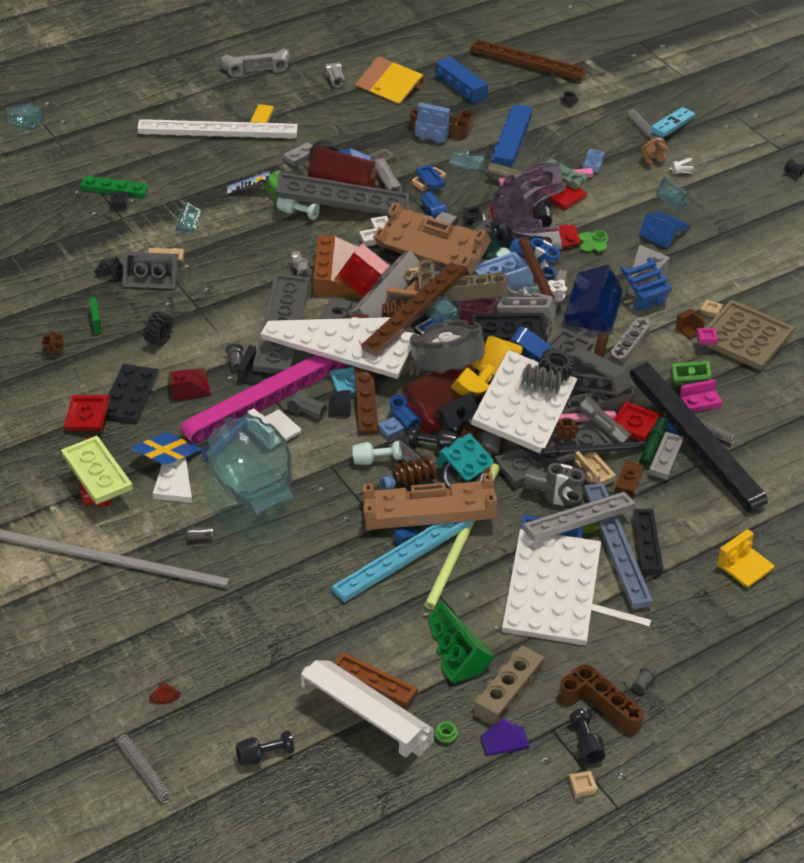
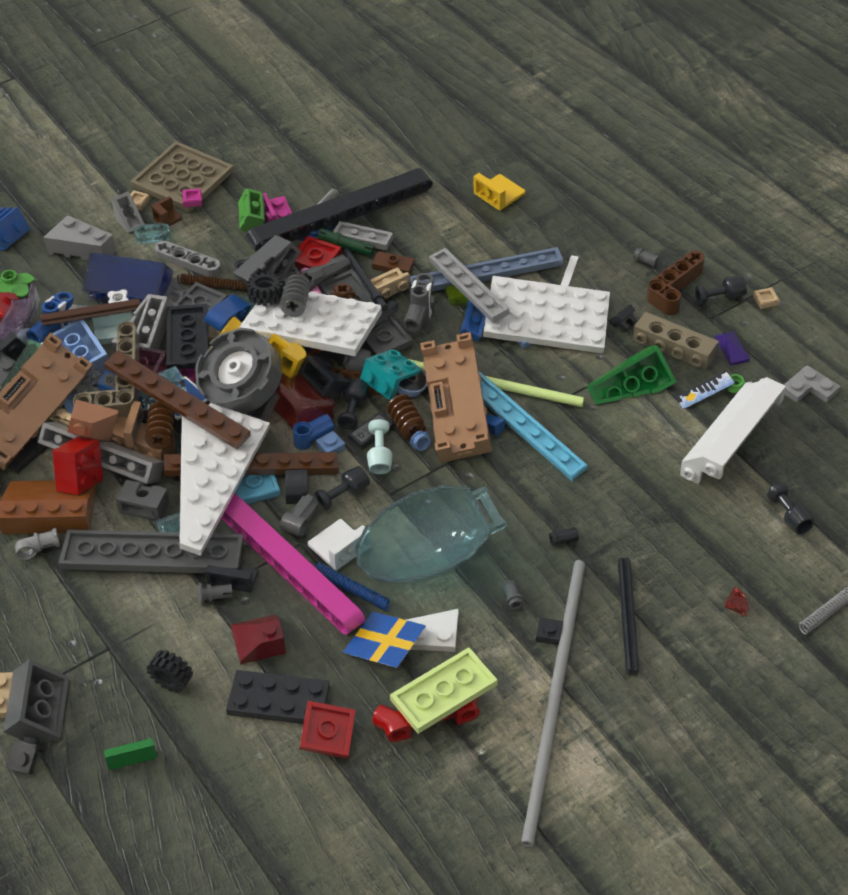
camera: 90 degrees left, 5 degrees up
reddish brown gear [41,331,64,355] -> none
dark orange plate [334,652,417,708] -> none
blue plate [620,257,672,312] -> none
black plate [633,509,664,574] -> none
none -> nougat slope [67,399,118,442]
none -> light grey slope [111,191,145,233]
none -> clear light blue beam [134,223,171,243]
none -> black piece [315,466,370,511]
none -> black plate [536,617,563,645]
none -> black pin [549,527,579,547]
none -> black tile [609,304,637,331]
none -> black axle [618,557,639,675]
none -> sticker [674,370,735,409]
none -> light grey plate [784,365,841,403]

